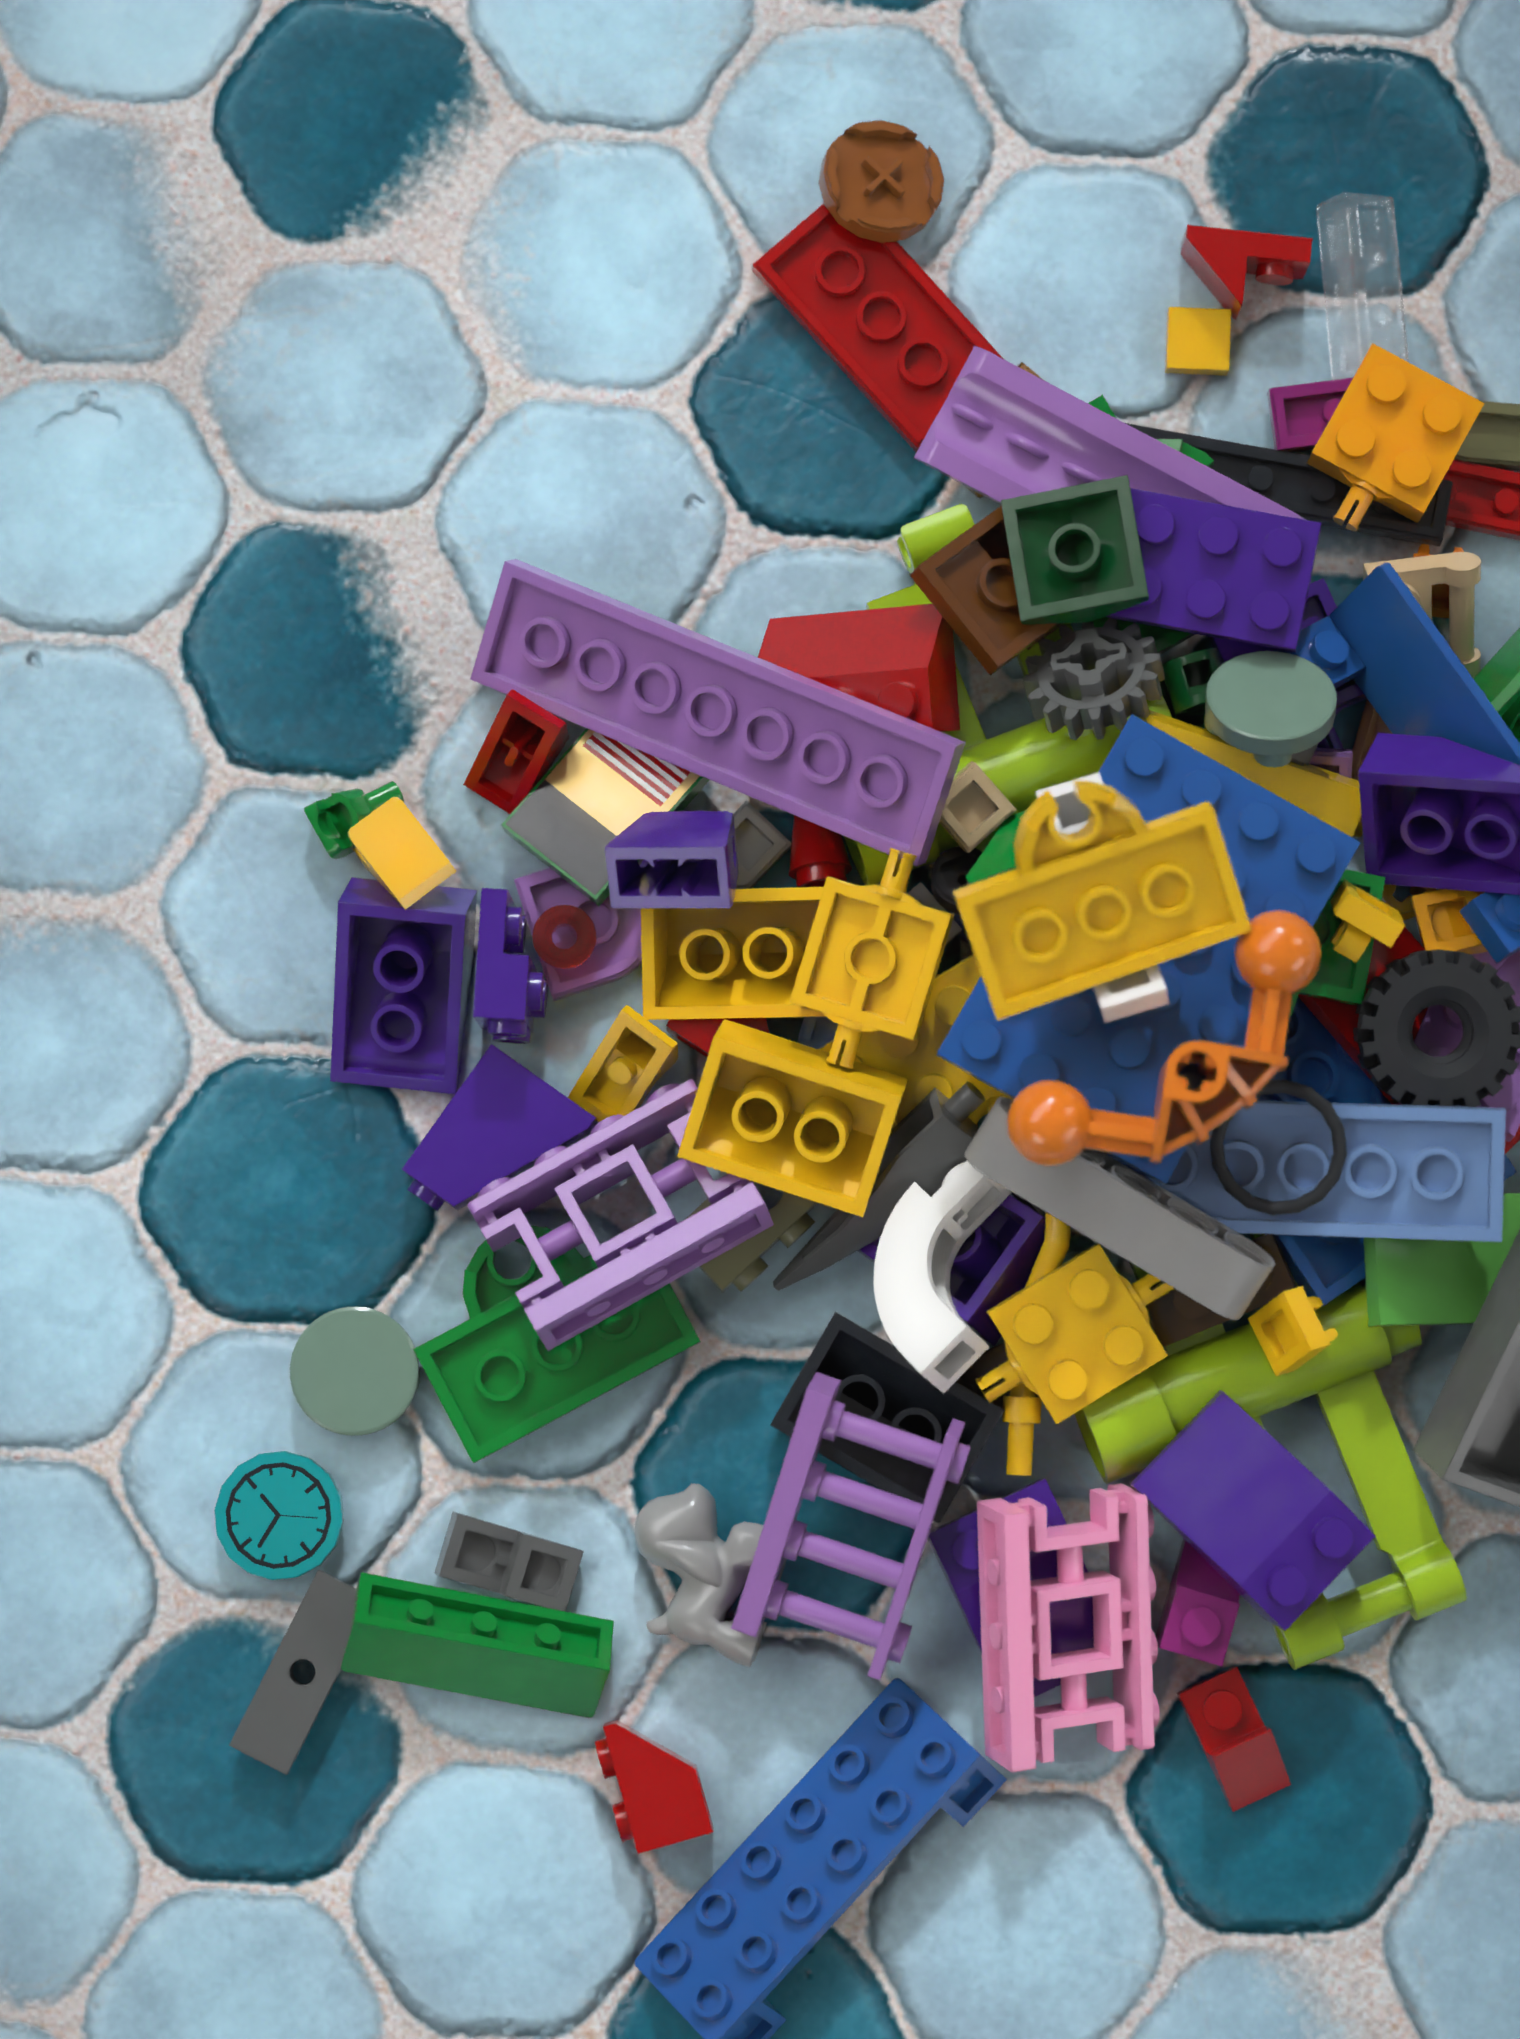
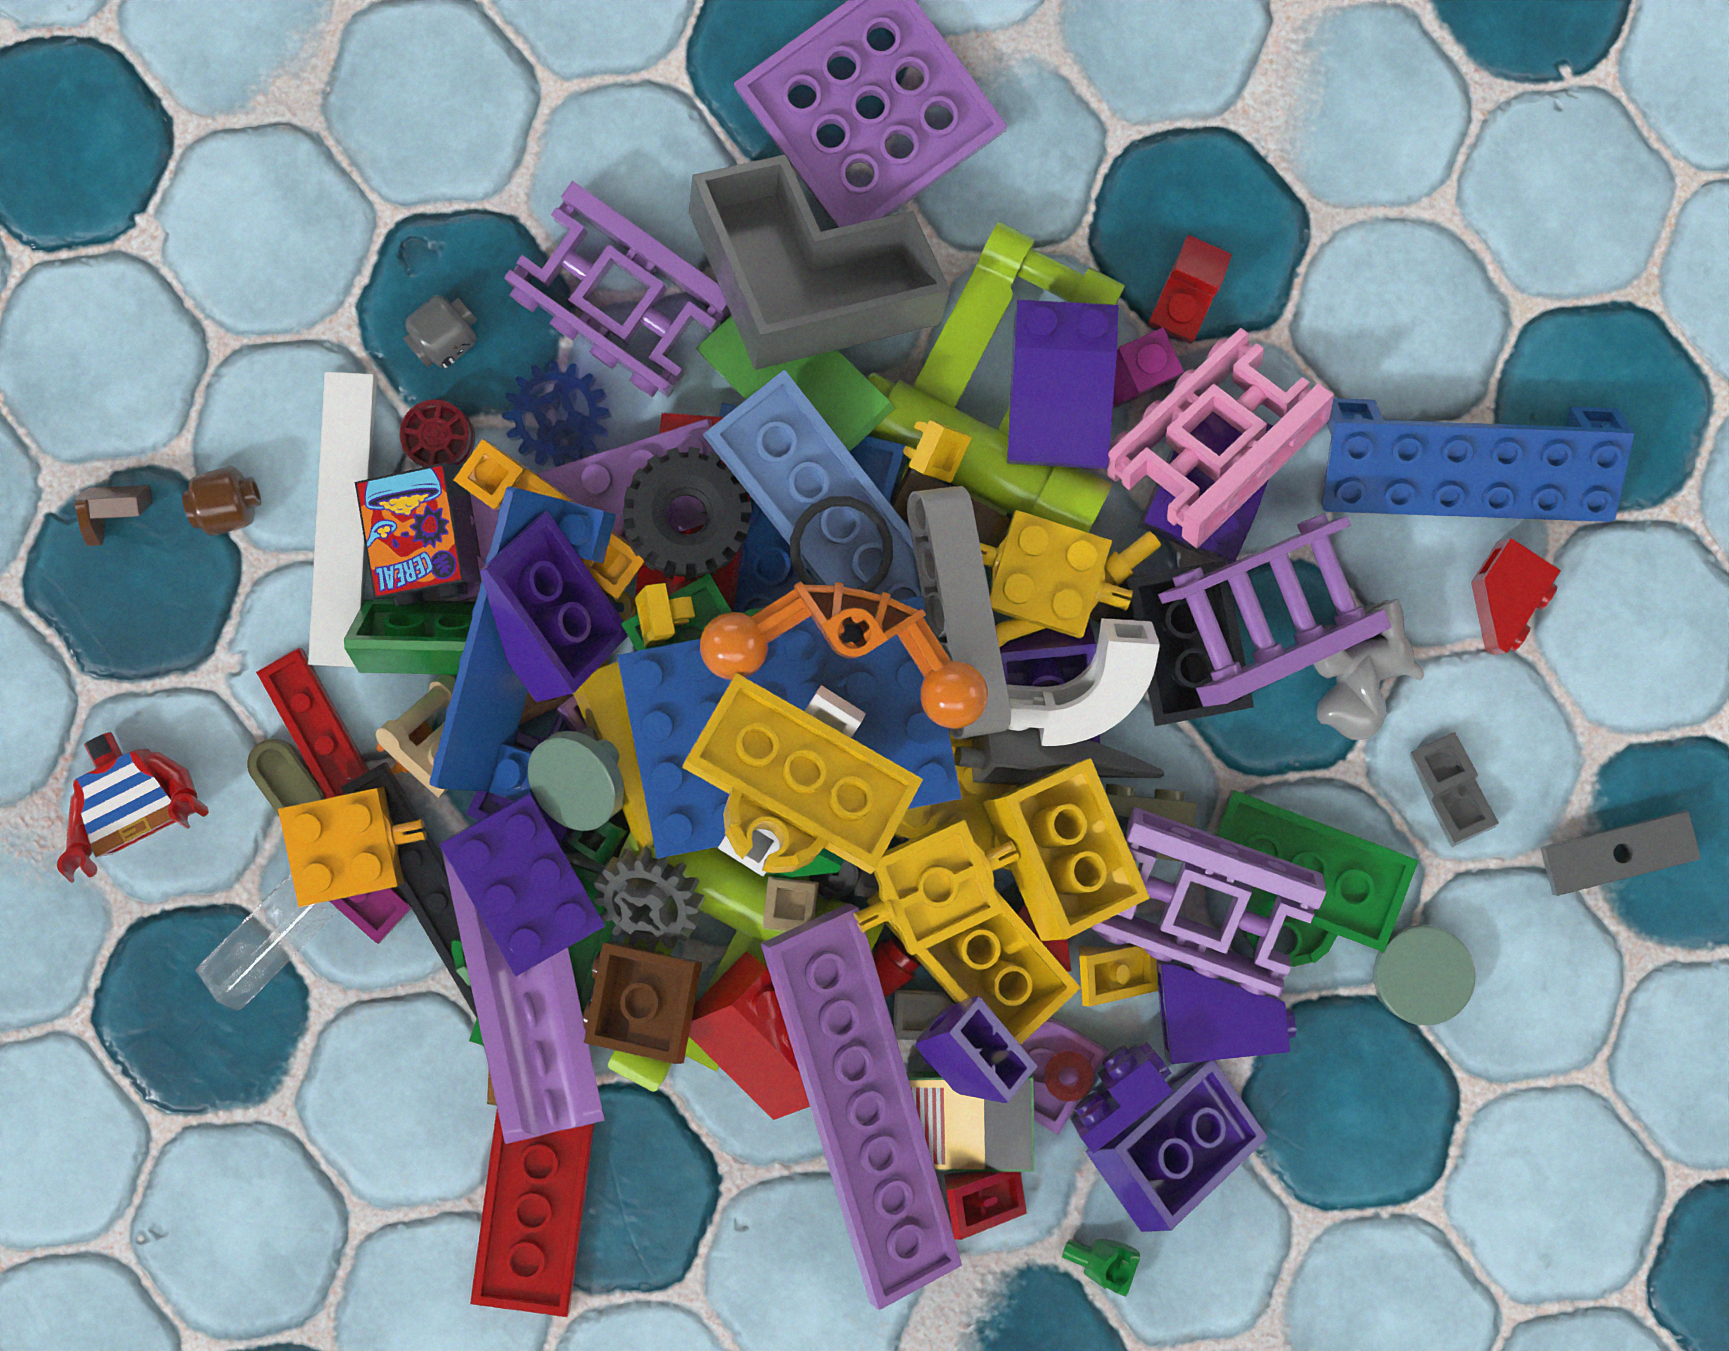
camera: 125 degrees left, 5 degrees up
teal tile [214,1451,344,1580] -> none
green panel [341,1572,614,1718] -> none
yellow slope [348,797,457,910] -> none
dark orange tile [818,120,944,243] -> none
dark green slope [1001,475,1150,625] -> none
yellow tile [1165,307,1231,376] -> none
red slope [1180,225,1313,320] -> none

